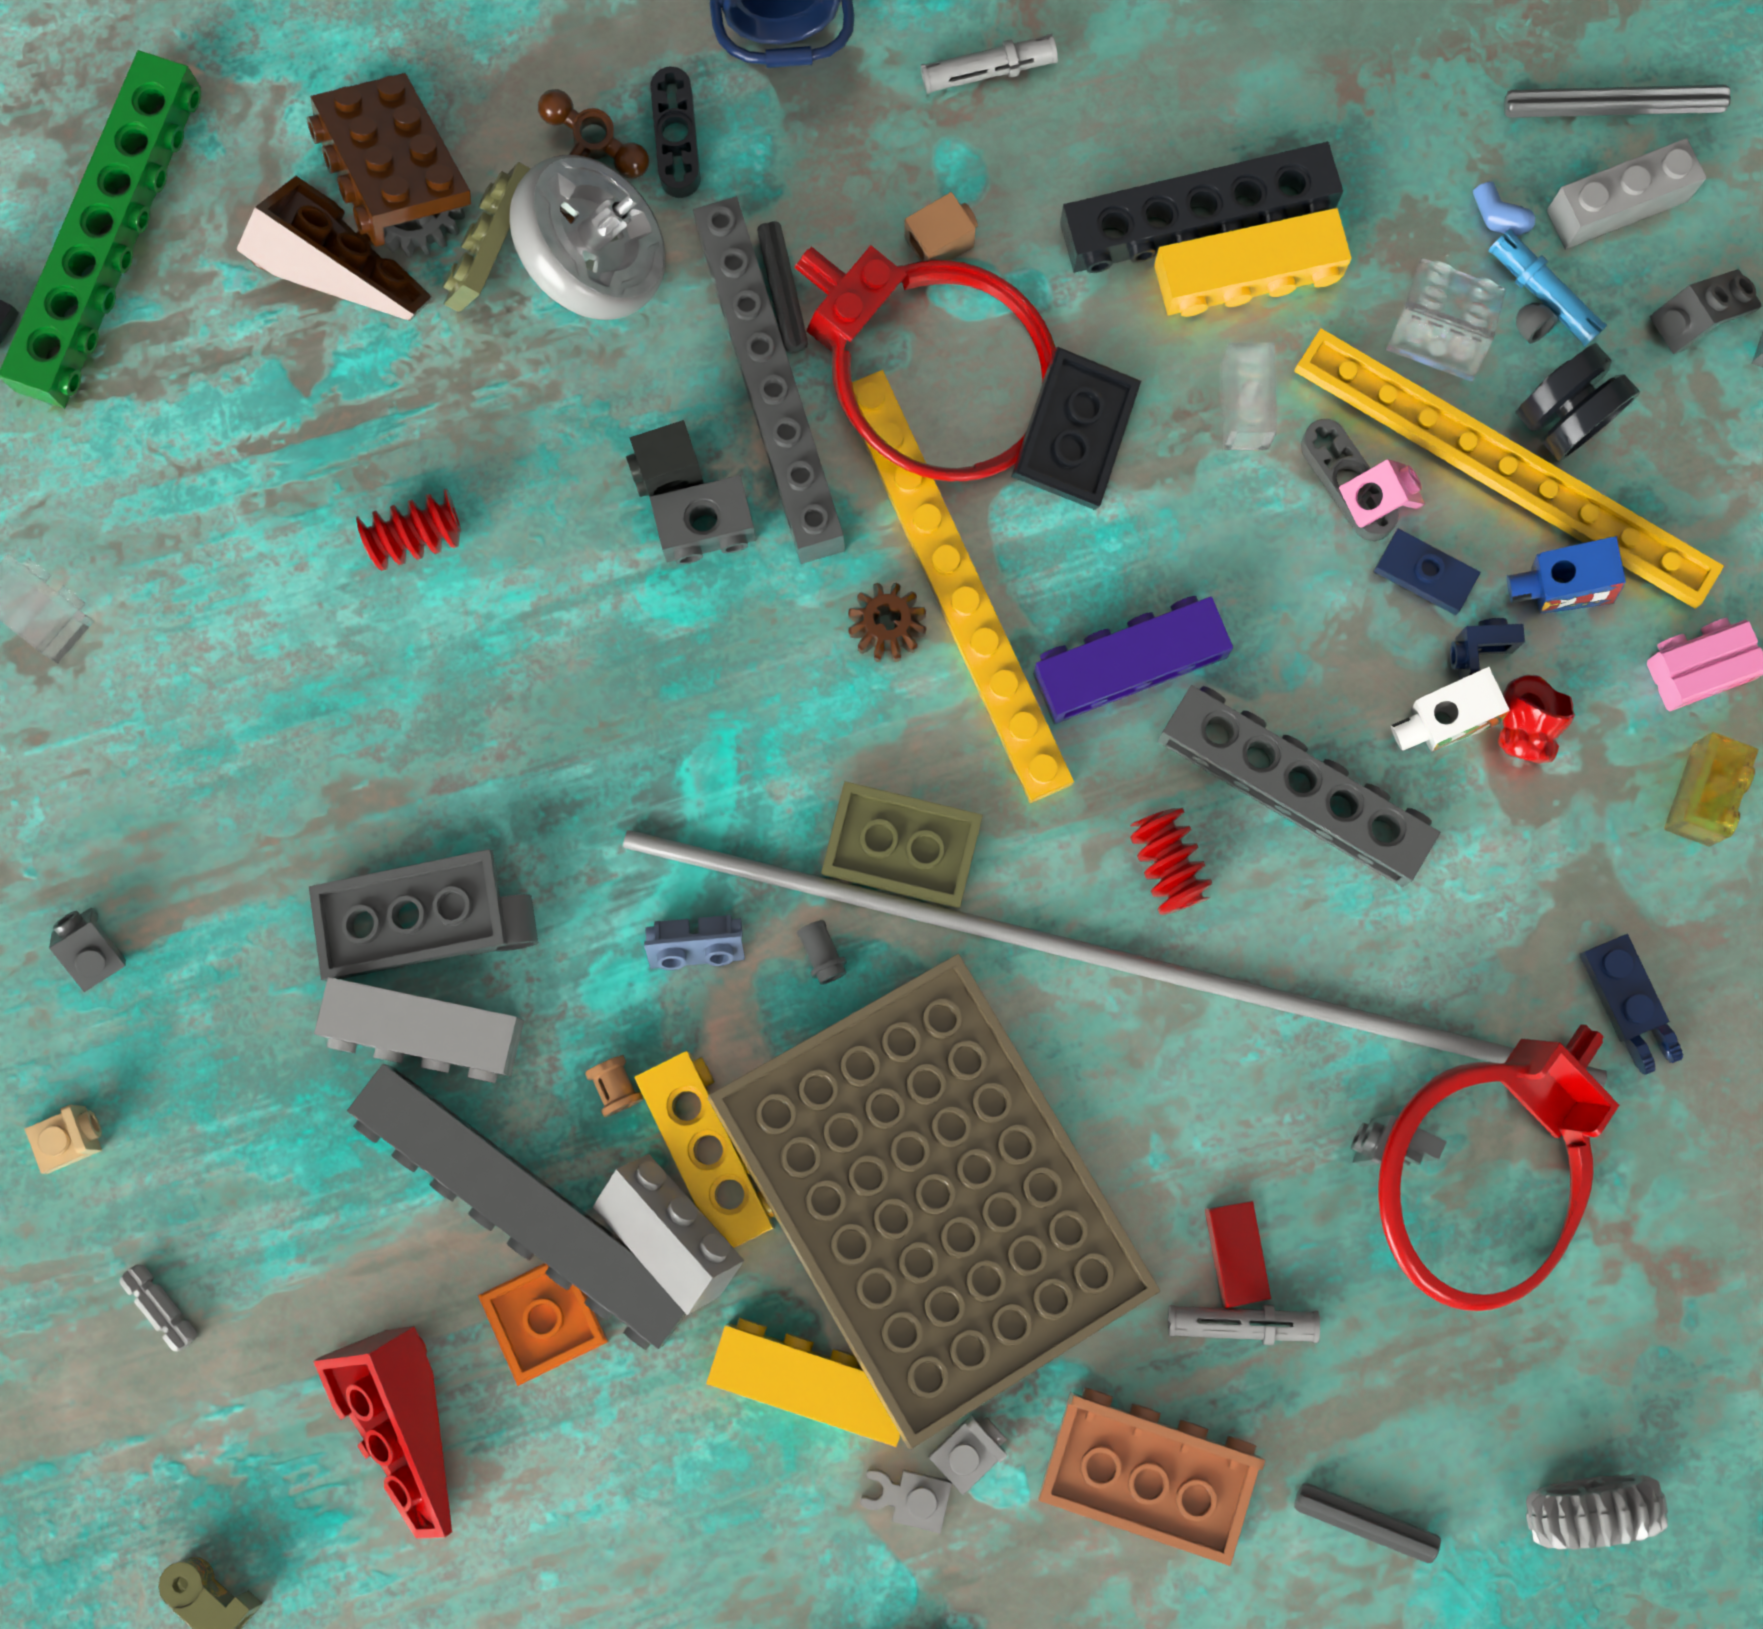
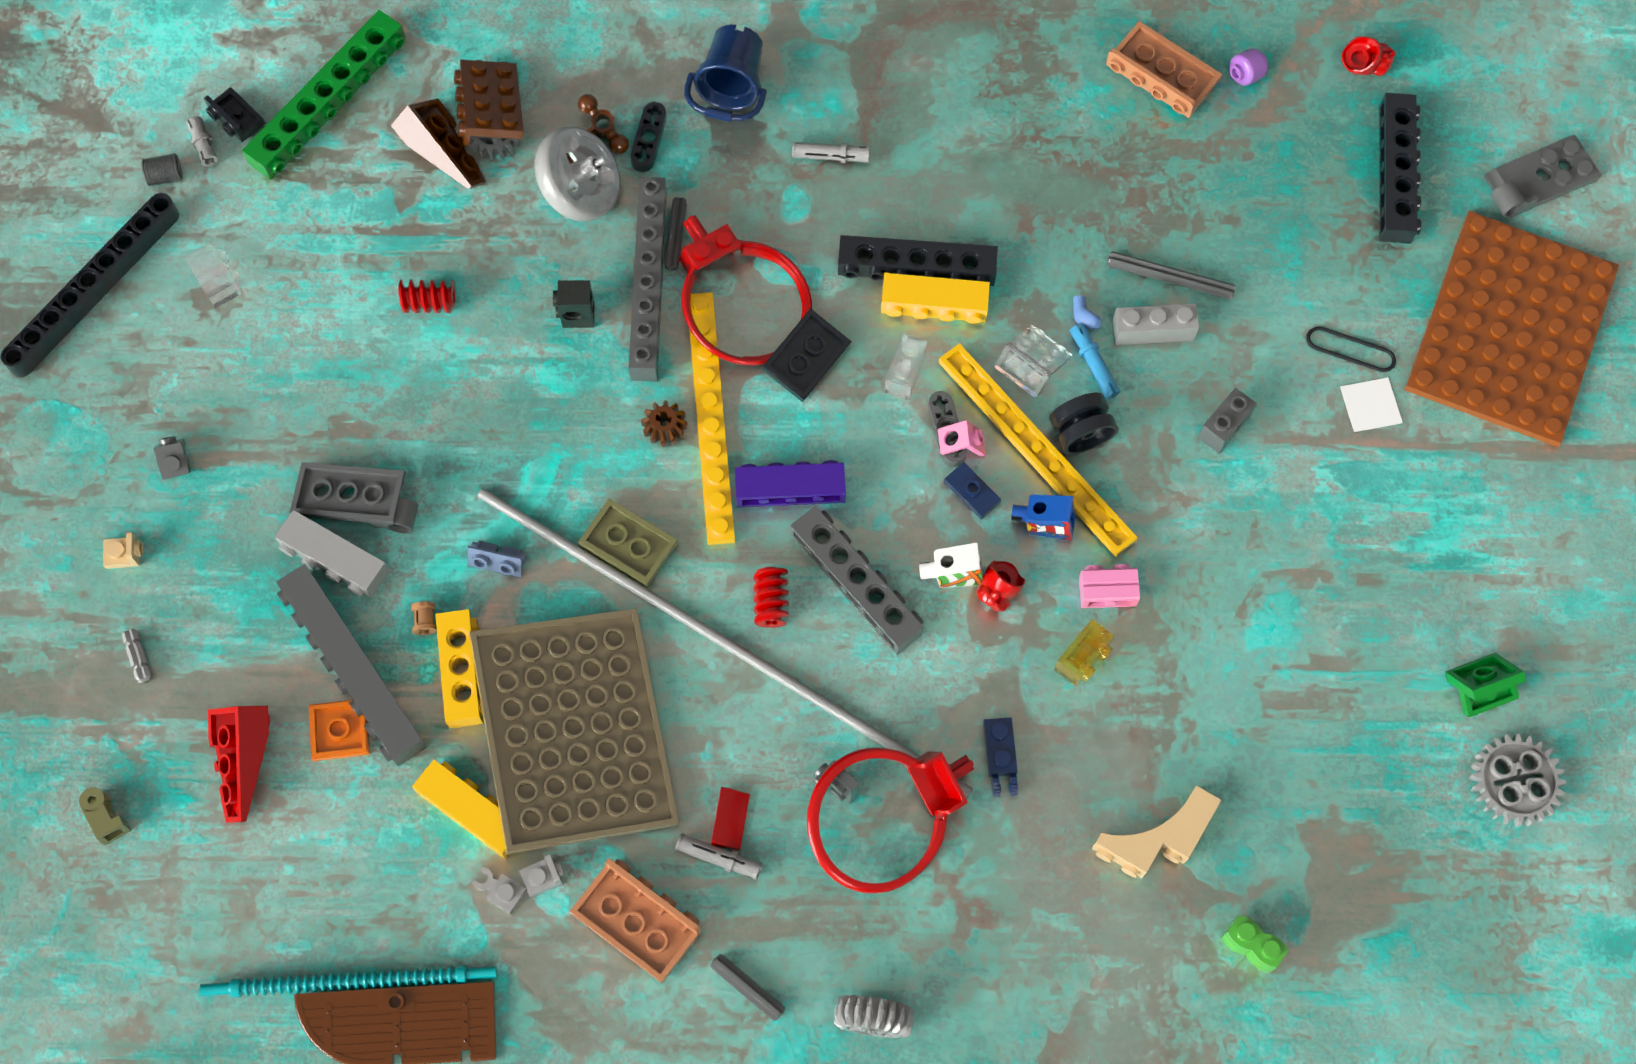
camera: 15 degrees right, 10 degrees down
olive plate [443,162,531,313] -> none
light grey brick [593,1154,745,1315] -> none
dark grey brick [650,475,757,564] -> none
dark grey pin [796,920,847,985] -> none
medium nougat brick [905,191,978,261] -> none
dark blue bracket [1450,618,1525,680] -> none
dark grey hinge [1516,302,1558,344] -> none
dark grey bracket [1649,269,1762,354] -> none

